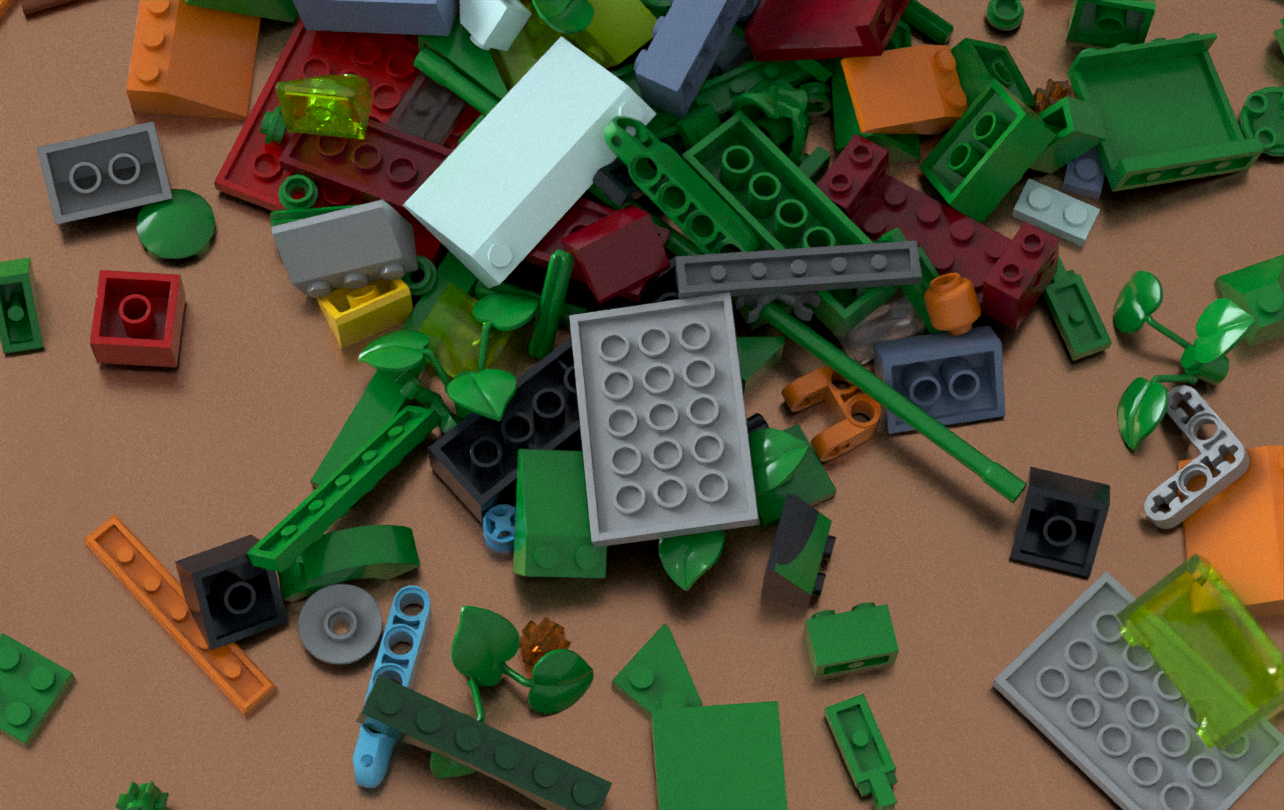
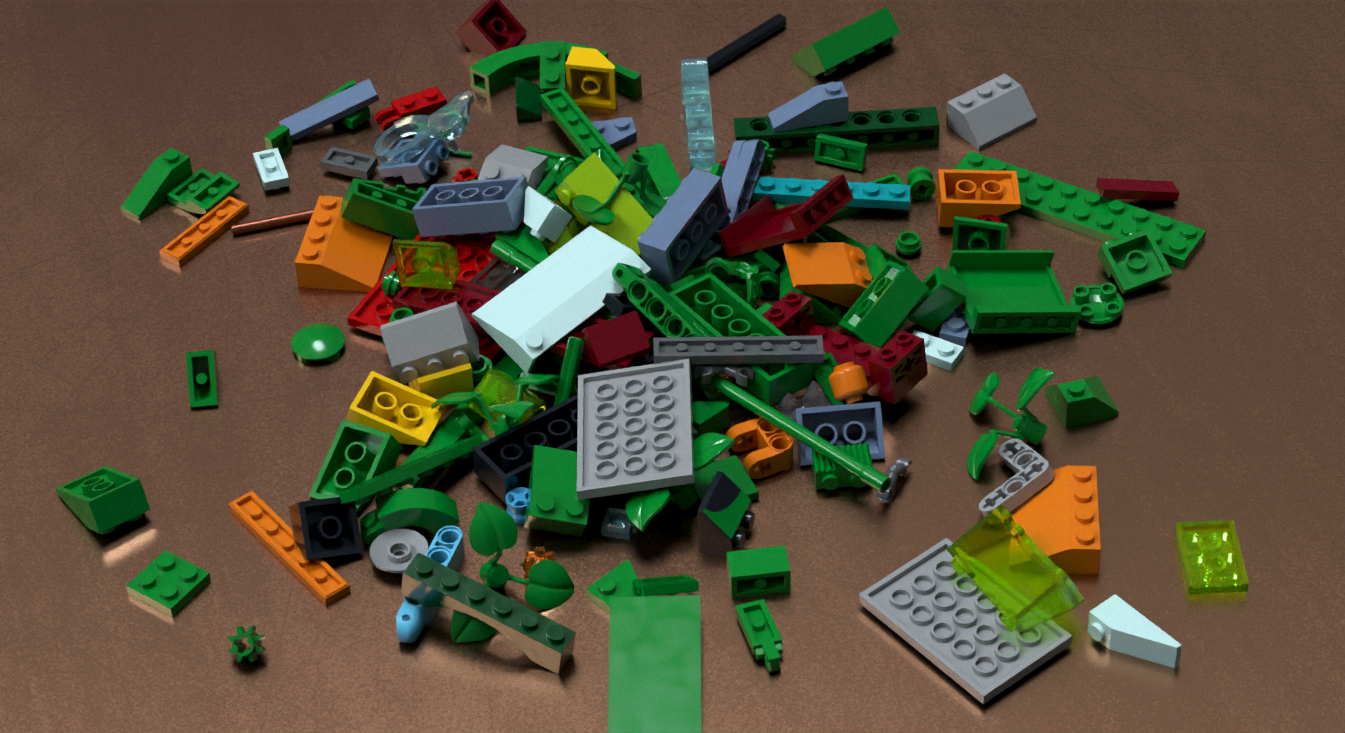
camera: 10 degrees right, 25 degrees down
light grey slope [36,121,172,225] -> none
red brick [90,270,186,368] -> none
black slope [1010,467,1110,577] -> none
green hinge [1042,256,1112,361] -> none
none -> green slope [309,420,403,513]
none -> yellow slope [346,371,448,446]
none -> clear light blue plate [601,507,635,540]
none -> green tile [632,575,699,596]
none -> green brick [812,442,873,490]
none -> dark grey arm [876,457,912,504]

